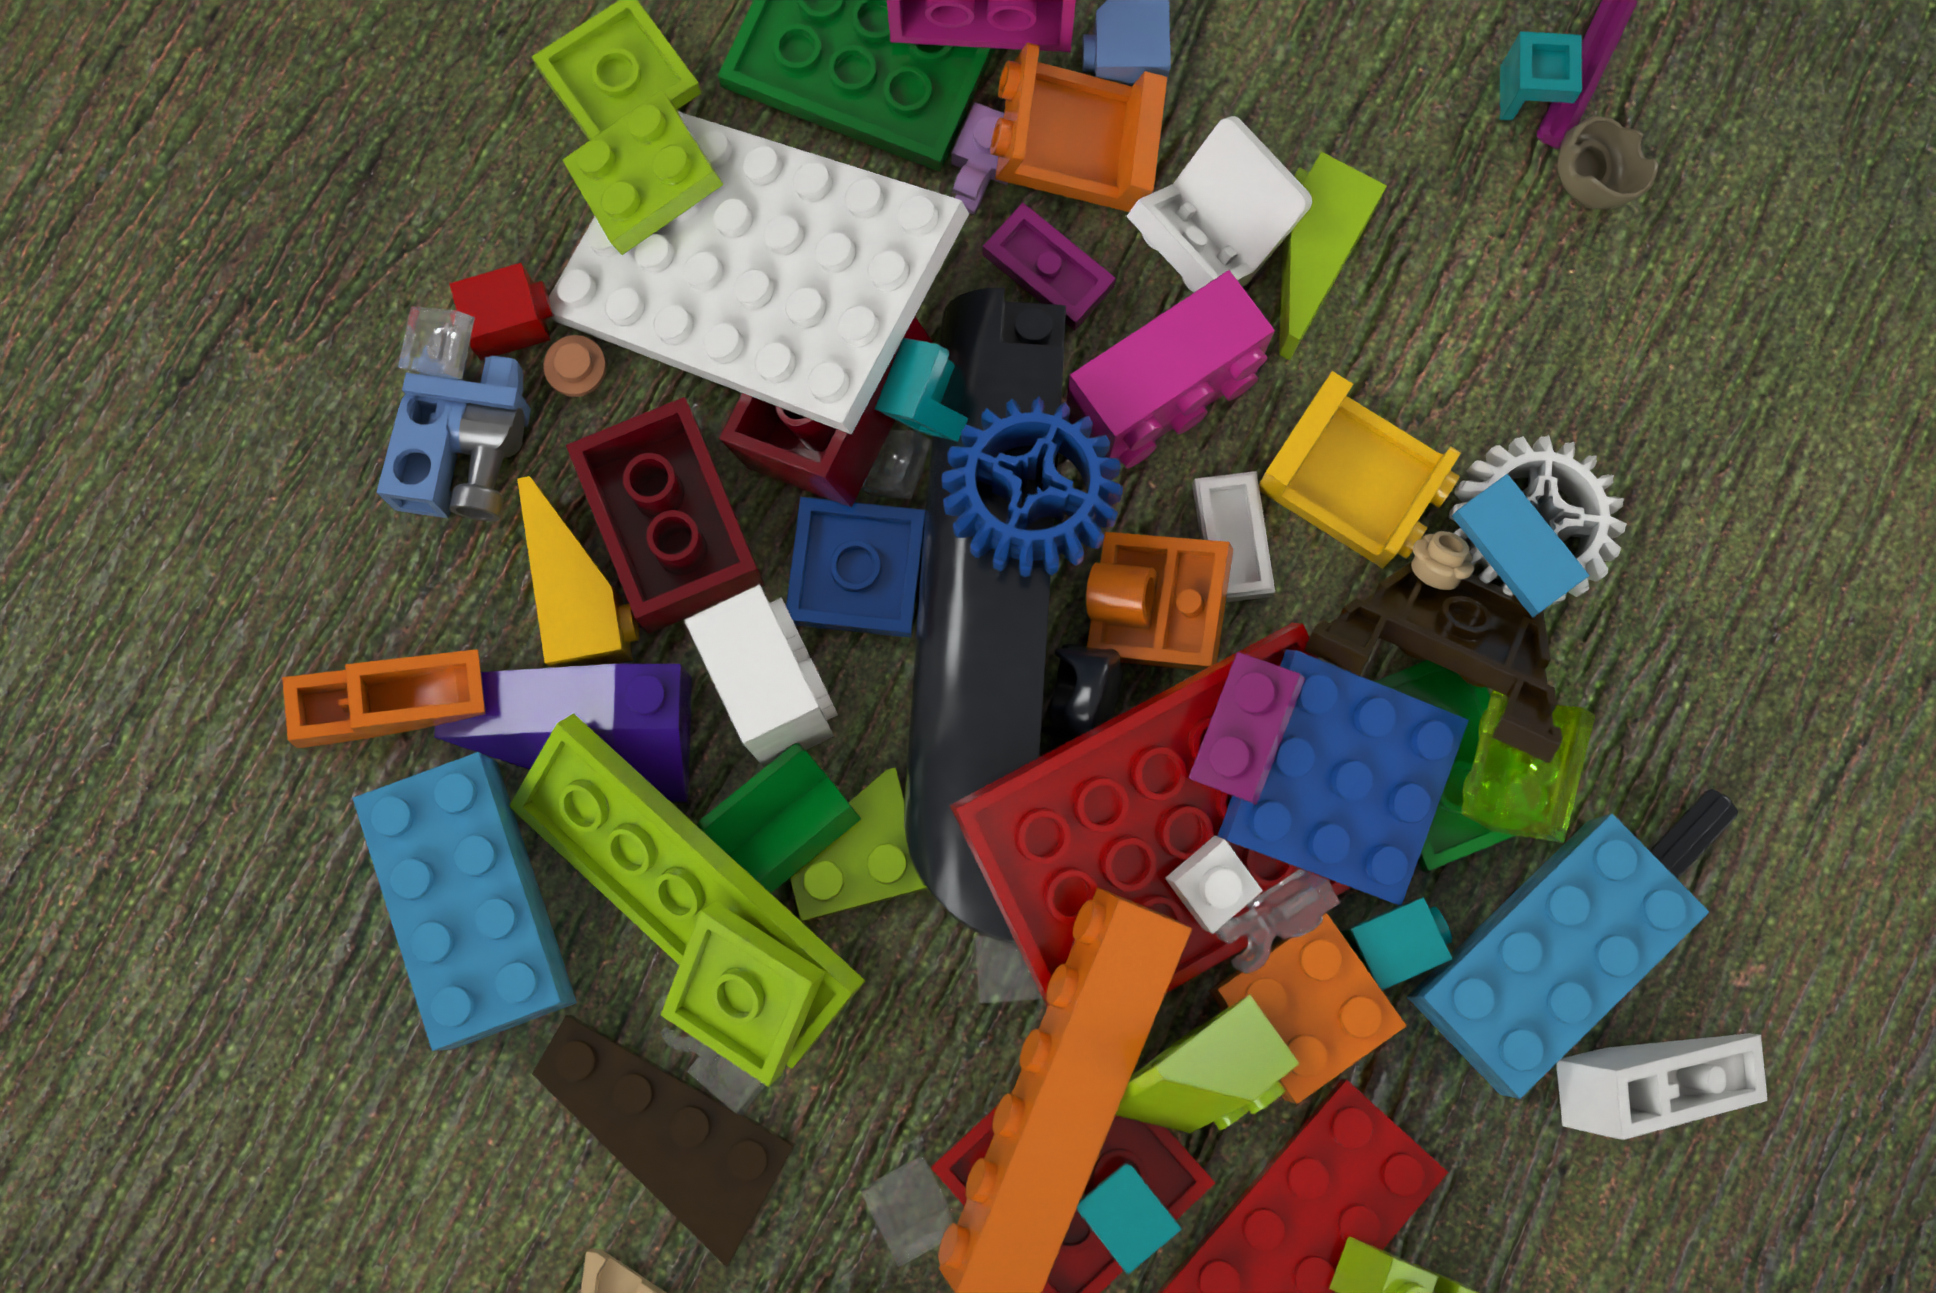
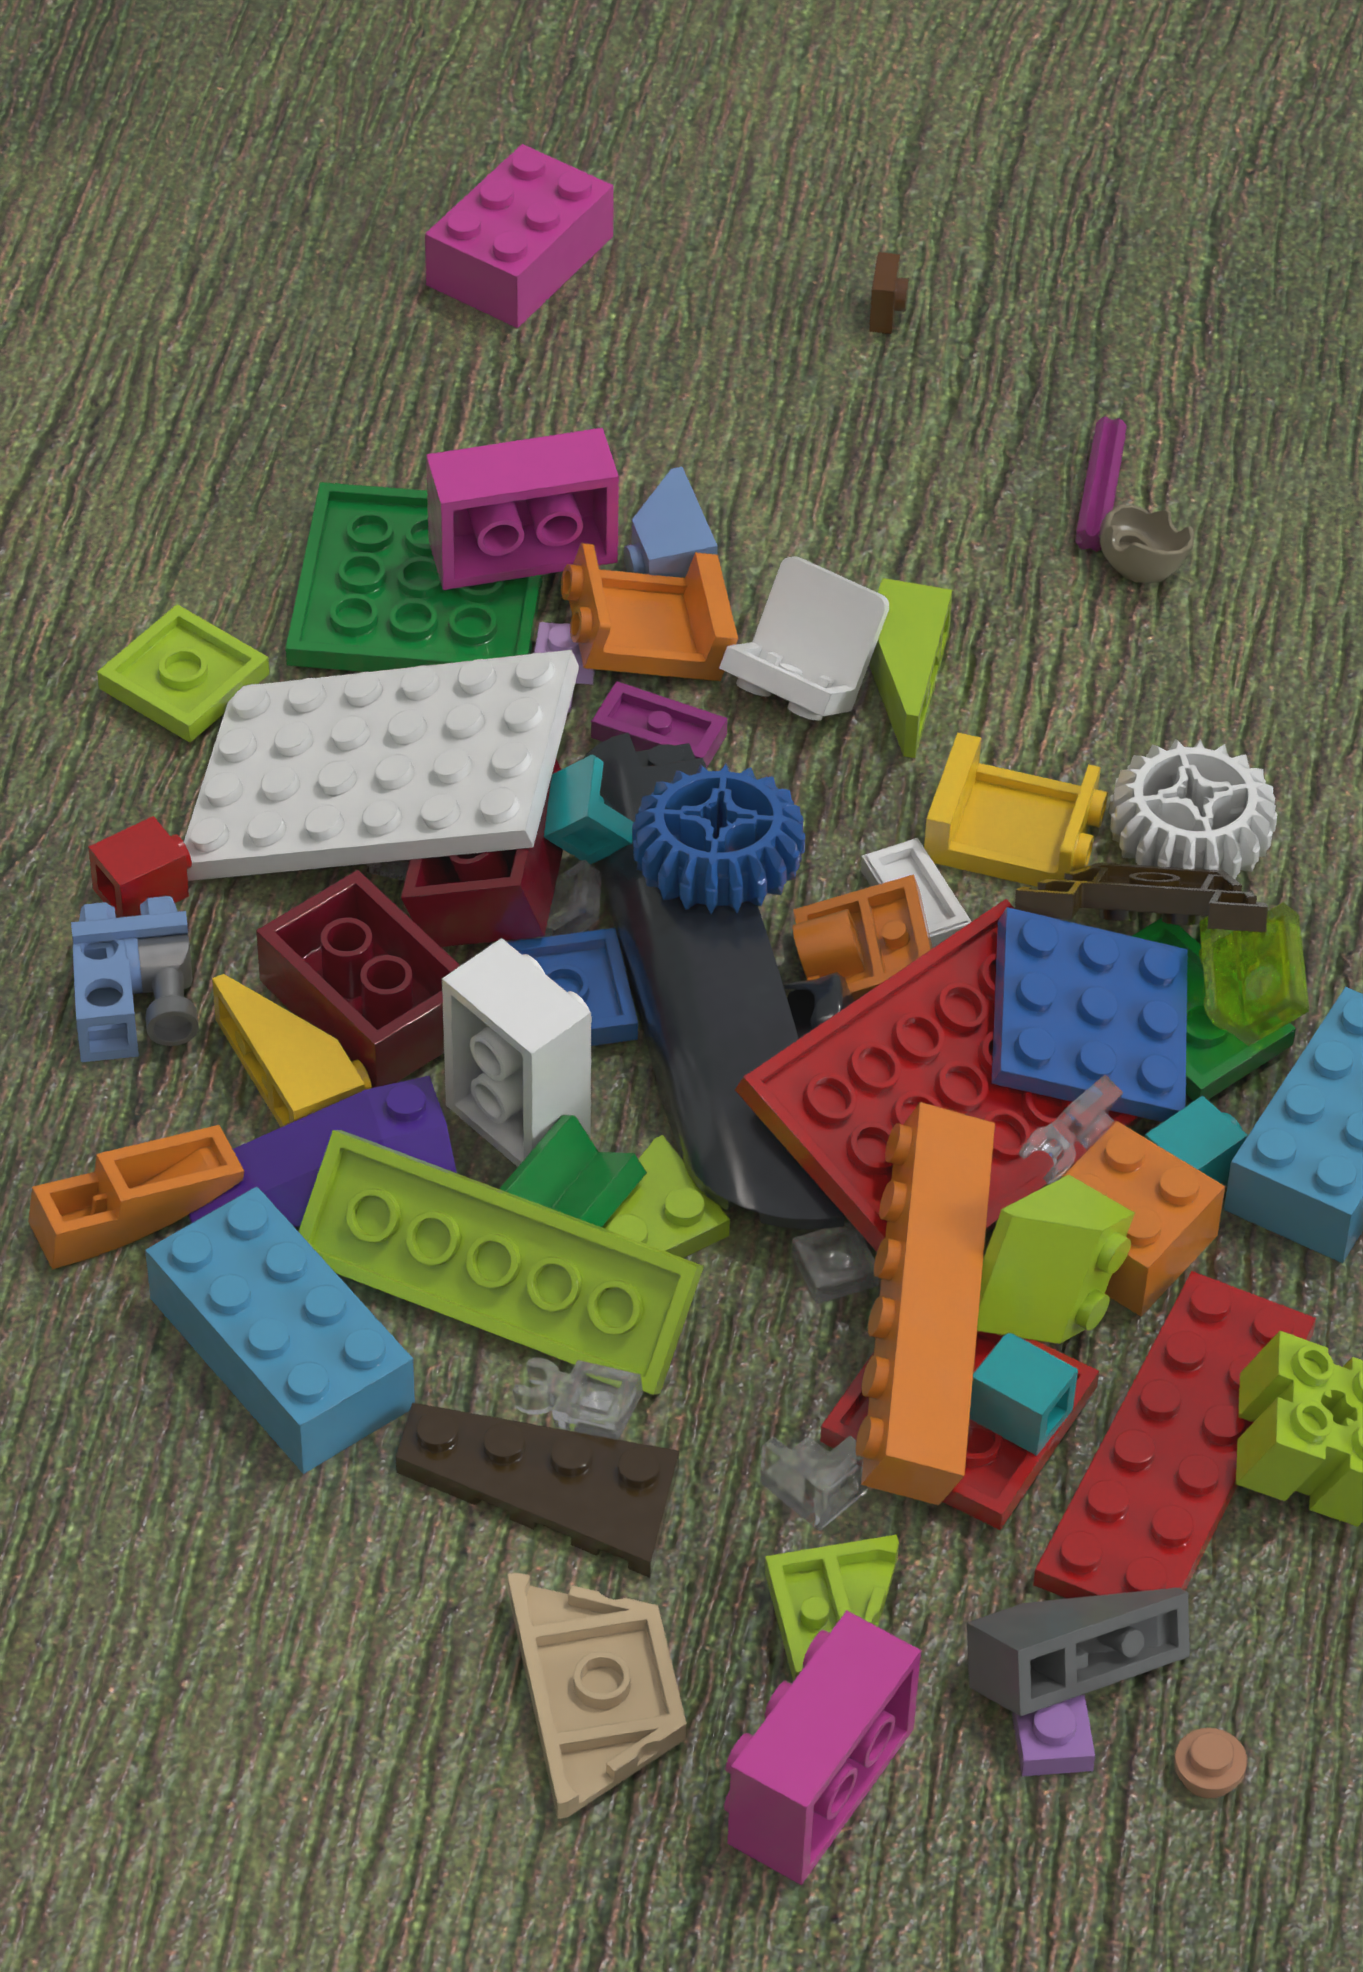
camera: 20 degrees left, 30 degrees down
clear plate [398,306,475,379] -> none
nougat plate [543,335,607,397] -> none
lime plate [562,90,724,255] -> none
lime plate [660,901,825,1087] -> none
dark pink brick [1066,270,1275,469] -> none
white plate [1165,836,1263,934] -> none
magenta plate [1189,652,1305,805] -> none
tan plate [1411,531,1474,590] -> none
dark azure tile [1452,474,1590,618] -> none
teal panel [1500,31,1582,120] -> none

